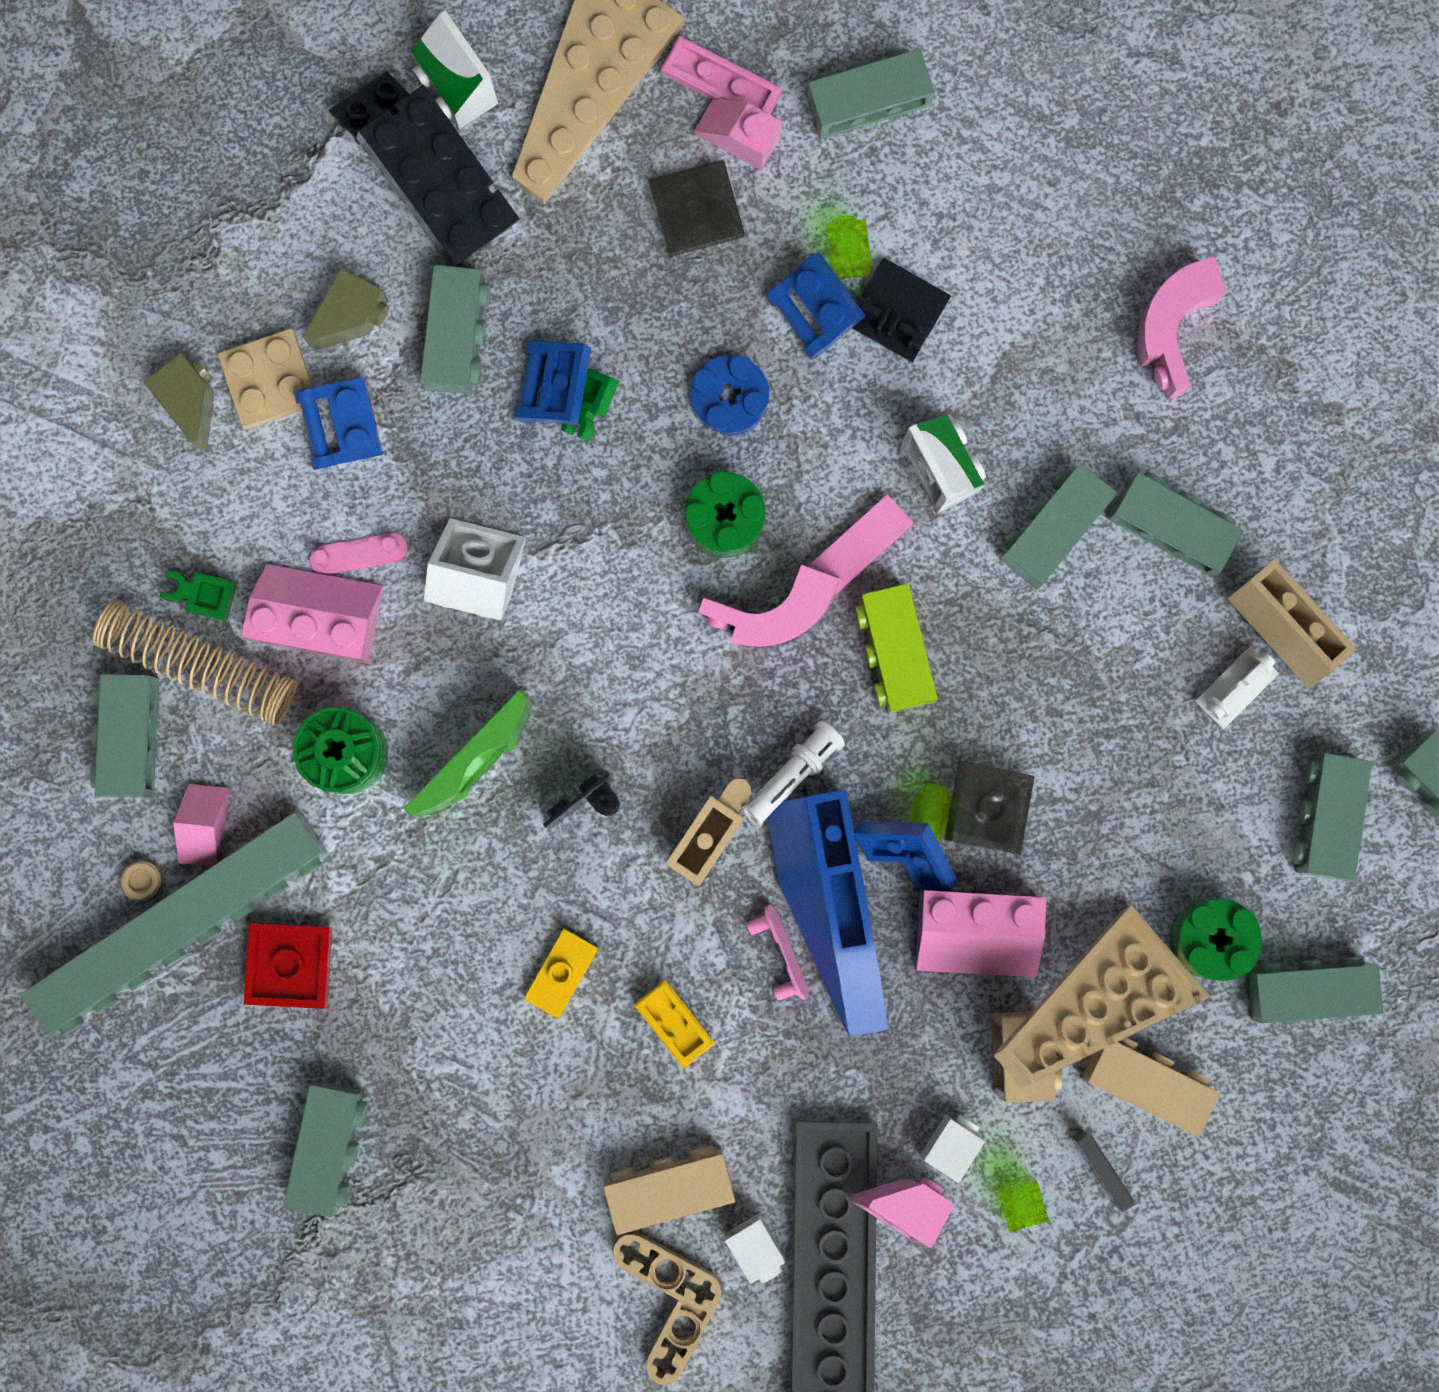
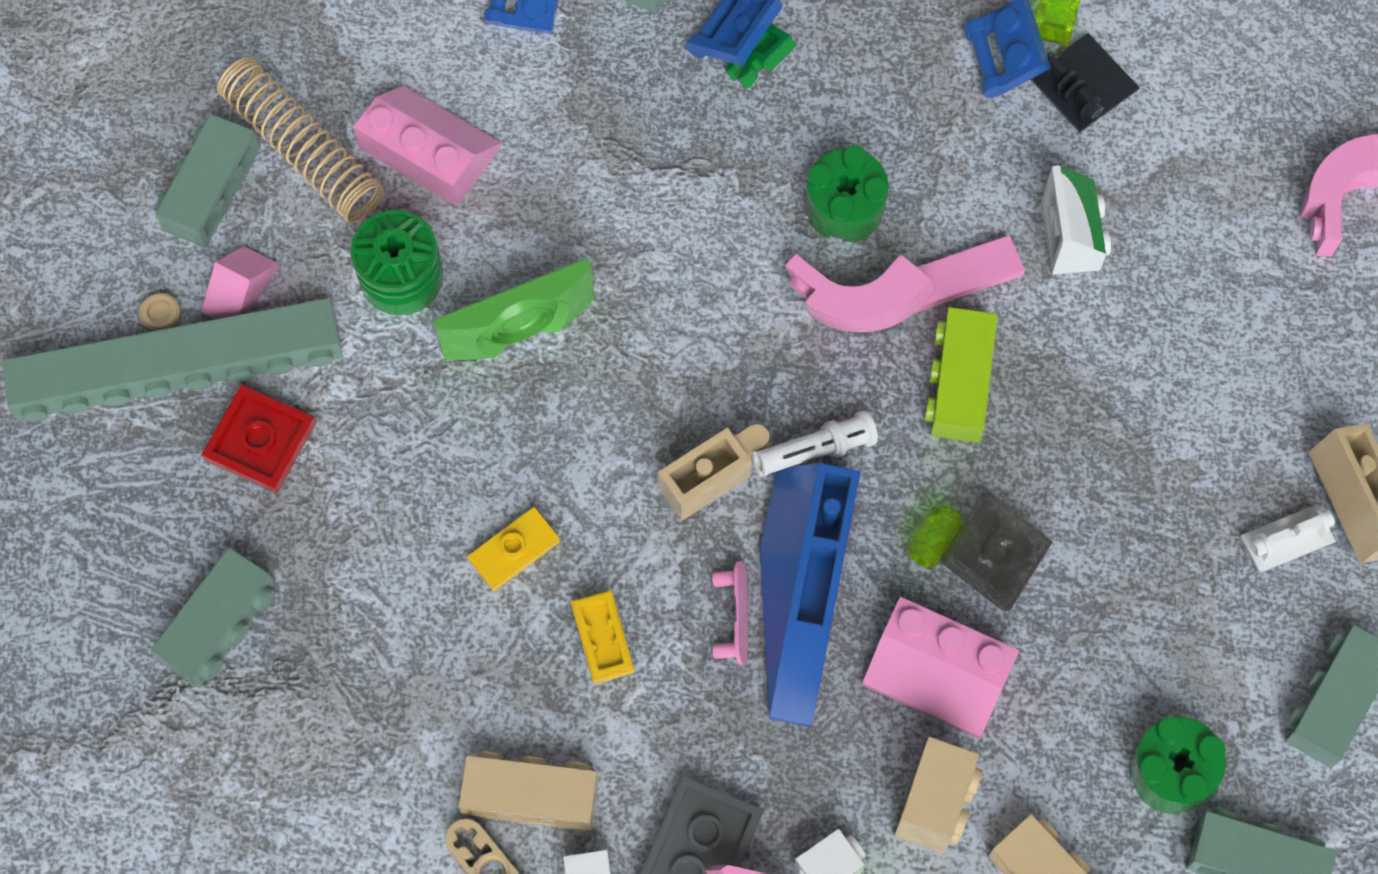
camera: 25 degrees right, 15 degrees down
green plate [160,571,237,622] -> none
bright pink piece [309,533,408,575] -> none
white slope [424,518,526,620] -> none
black hinge [543,773,620,829] -> none
blue plate [691,355,769,436] -> none
blue plate [854,821,957,891] -> none
tan wing [994,905,1211,1088] -> none
sand green brick [1000,463,1118,590] -> none
sand green brick [1108,472,1244,577] -> none

